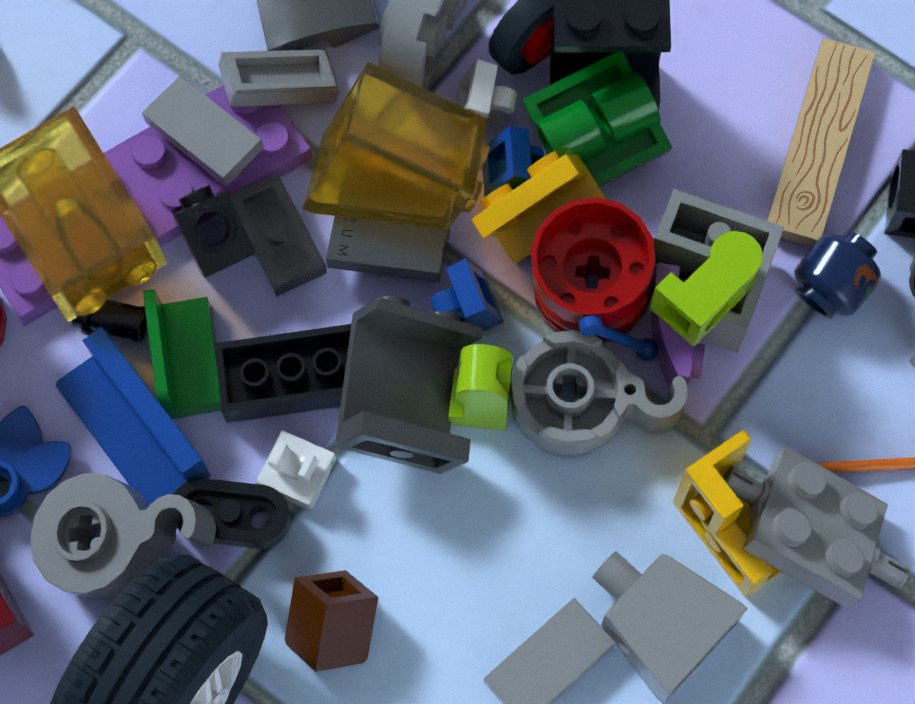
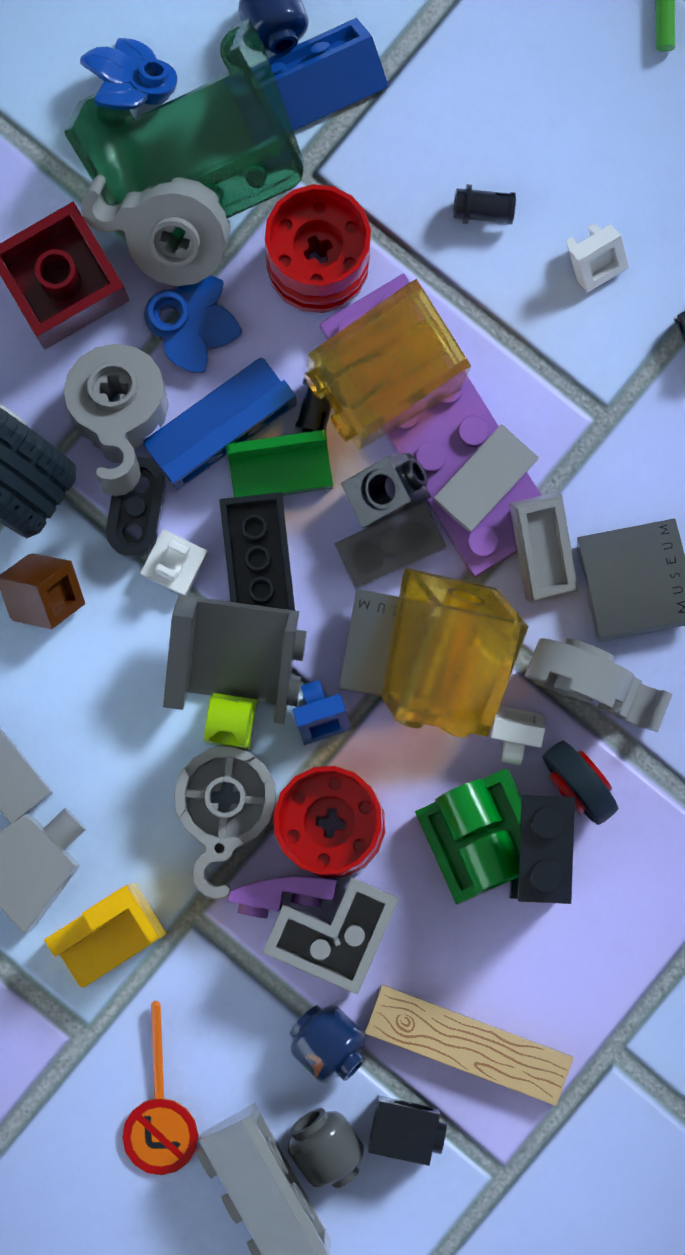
camera: 90 degrees right, 15 degrees up
yellow bracket [471,151,607,263] -> none
blue tile [481,125,544,198] -> none
blue hinge [578,315,658,361] -> none
lime leg [649,231,763,347] -> none
light grey plate [723,446,910,609] -> none

